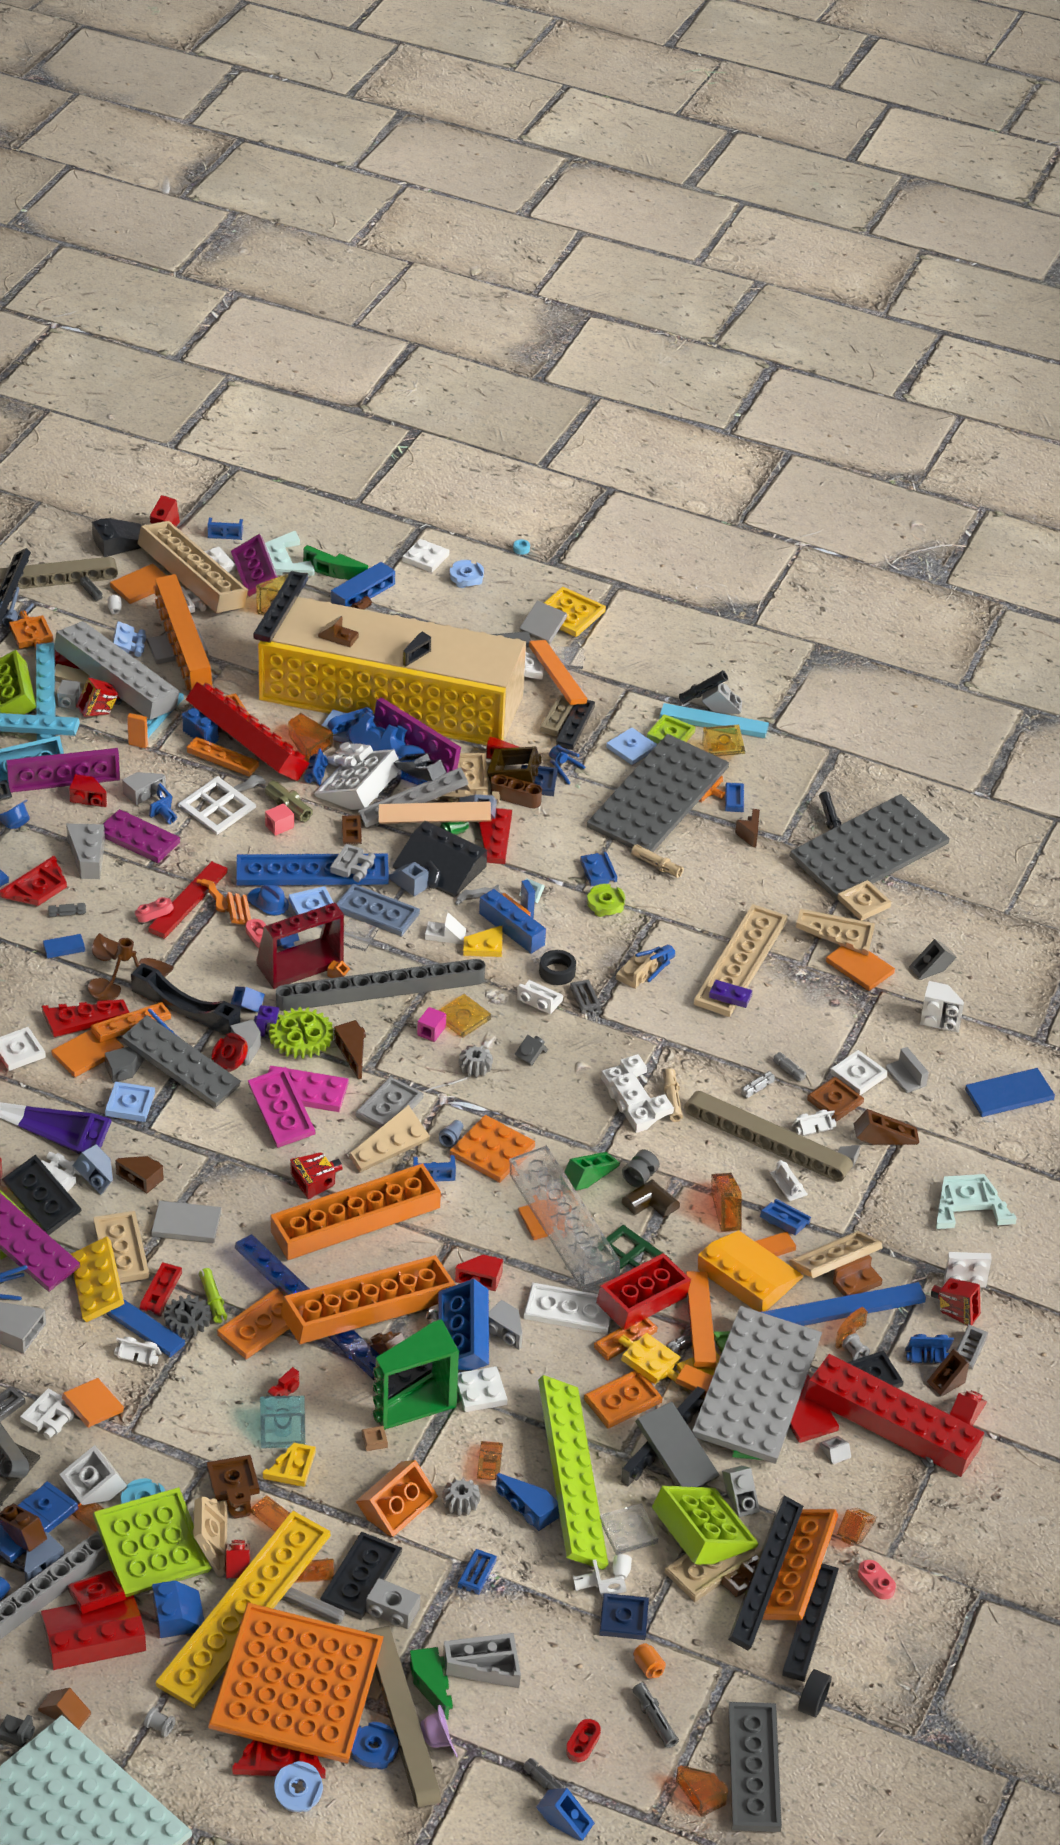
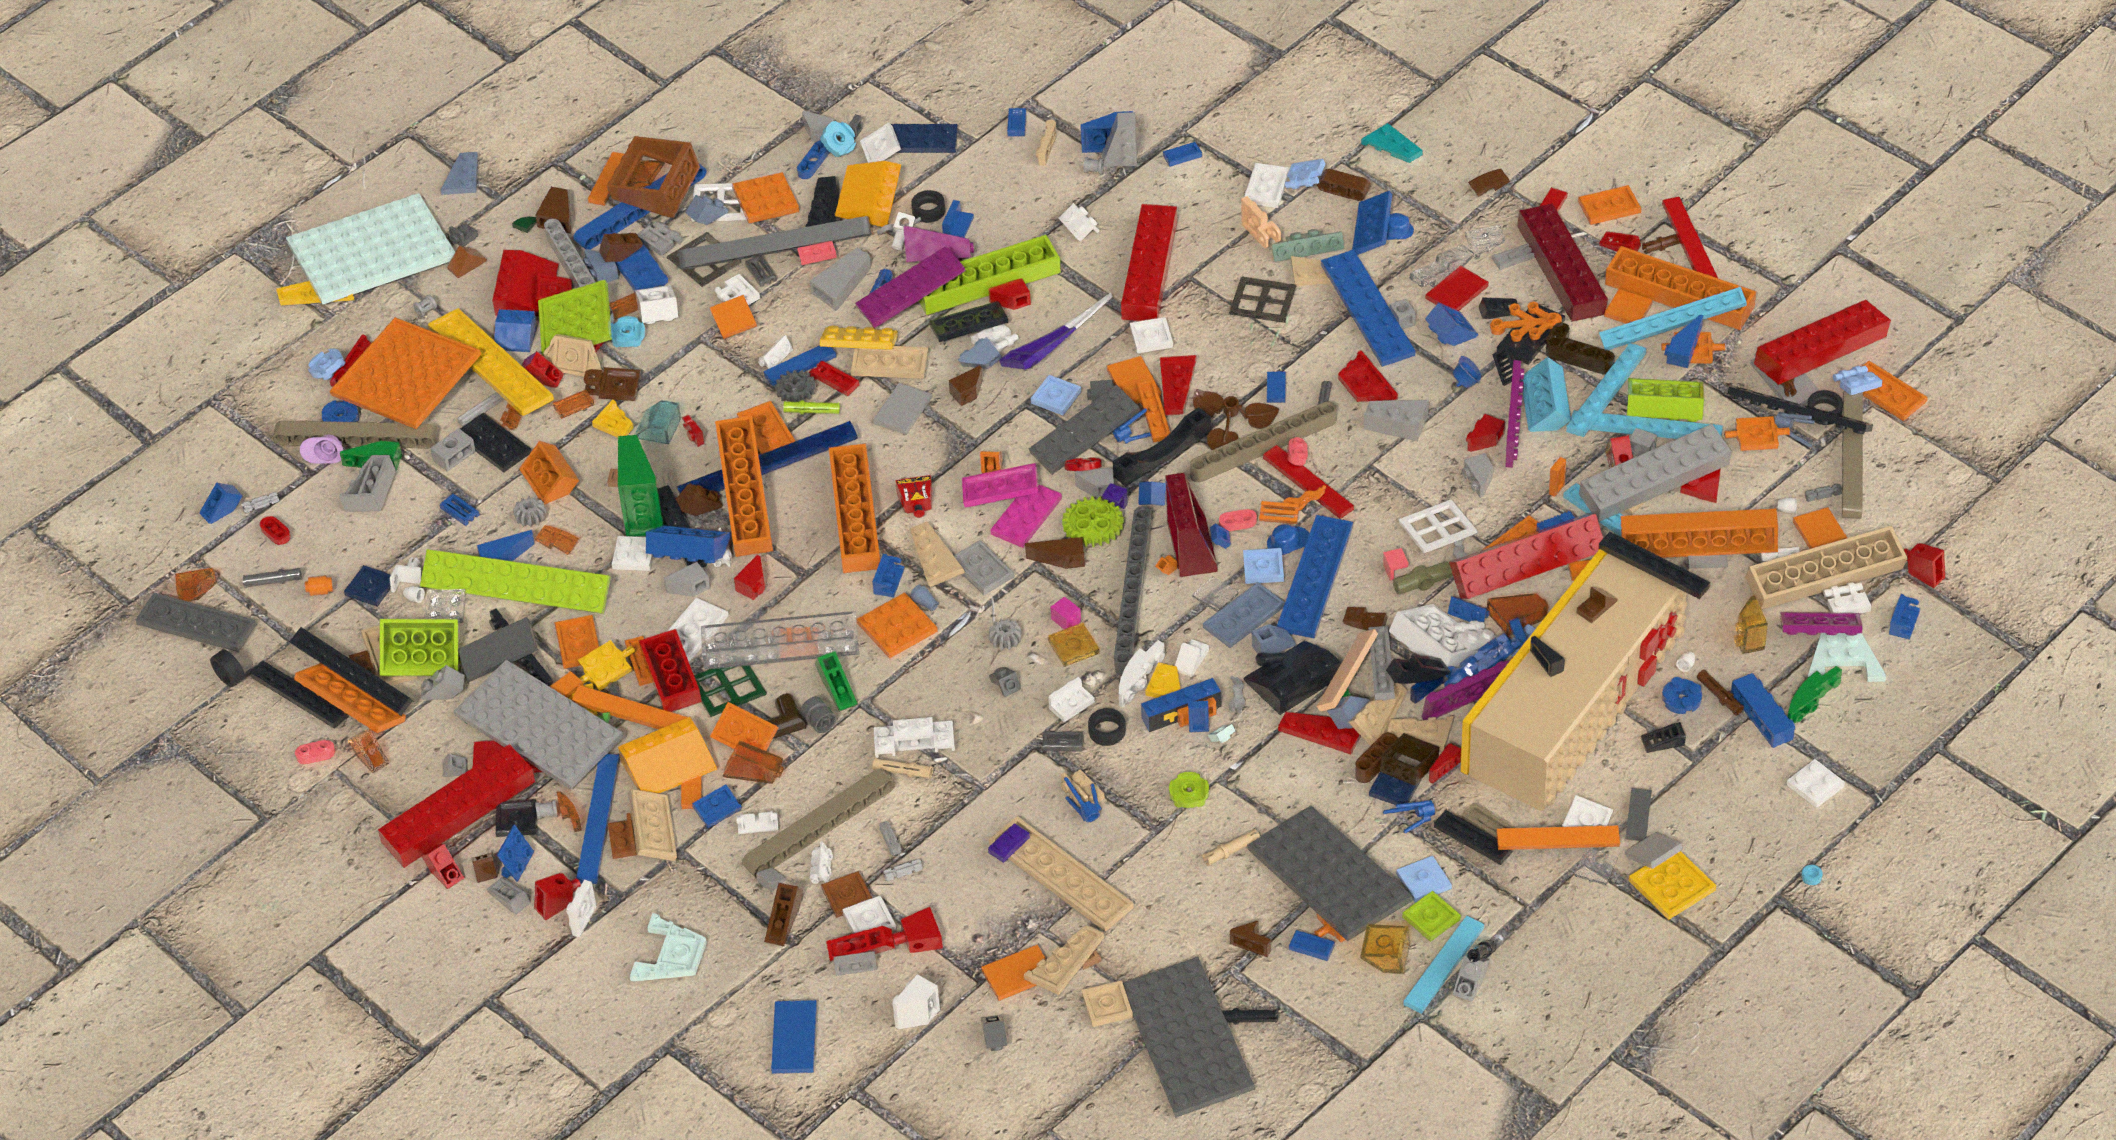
camera: 115 degrees right, 5 degrees up
black slope [91,518,142,557] -> none
magenta plate [103,809,180,863] -> none
light blue plate [113,621,146,657] -> none
blue bracket [149,783,177,824] -> none
light grey plate [331,844,375,882] -> none
light blue plate [449,560,484,588] -> none
blue plate [580,852,617,886] -> none
none -> orange plate [710,702,779,762]
none -> red slope [826,926,895,962]
none -> red torso [893,907,943,953]
none -> orange slope [980,451,1003,474]
none -> white slope [1119,640,1165,707]
none -> dark tan beam [1190,401,1337,482]

